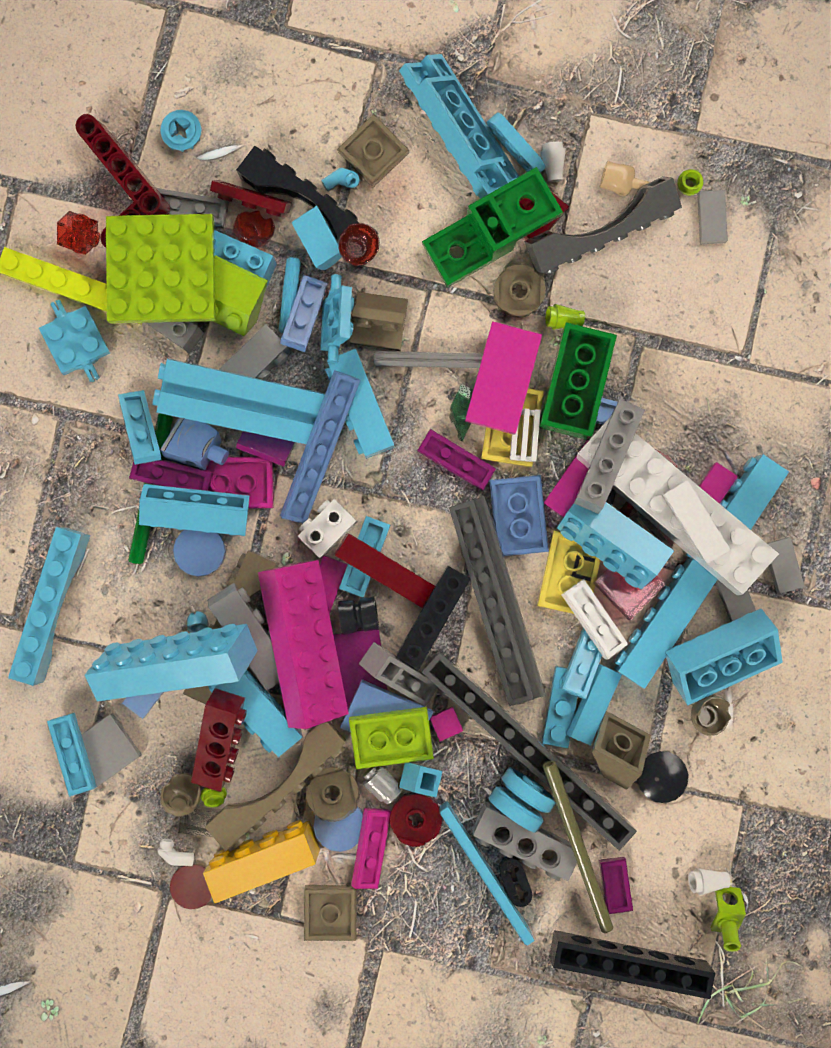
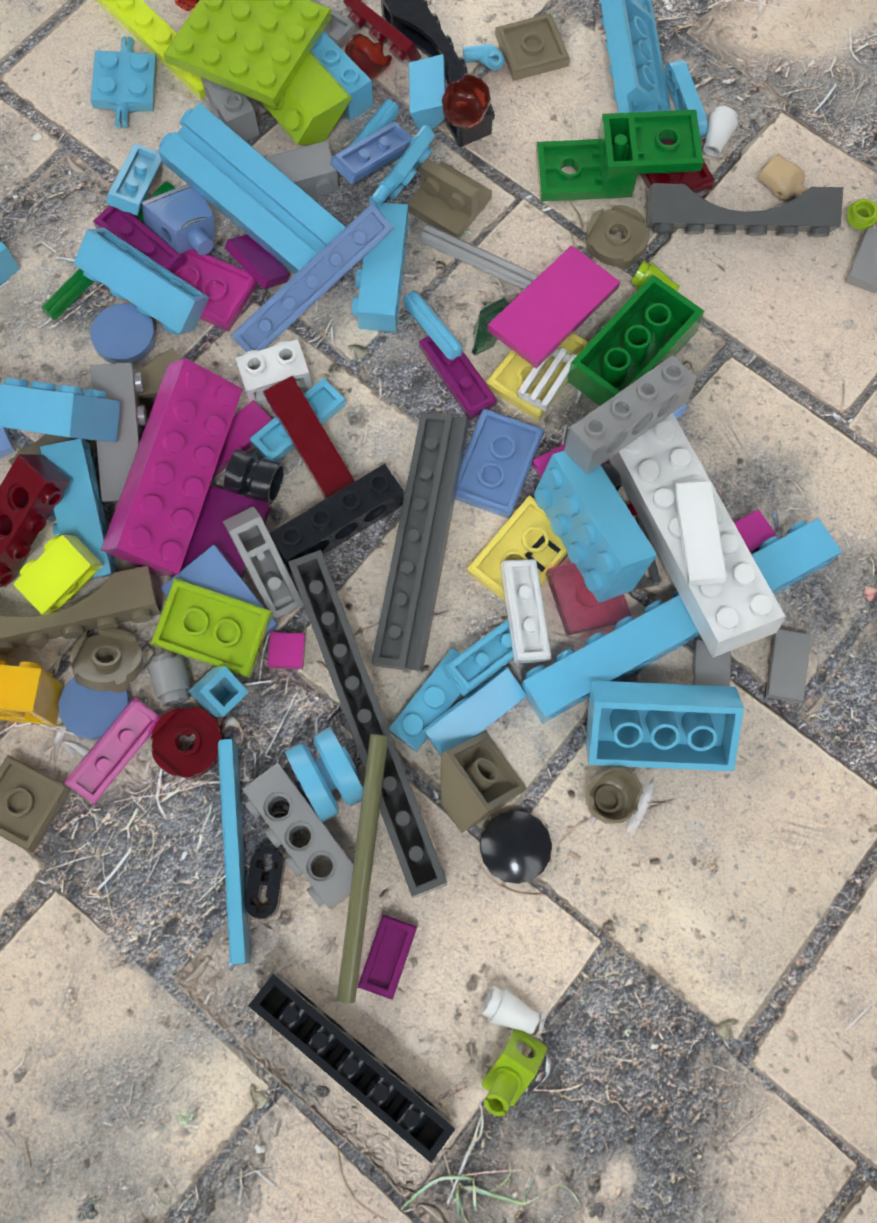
camera: 25 degrees right, 15 degrees down
none -> neon yellow brick [13,535,104,615]
none -> medium azure axle [403,291,463,360]

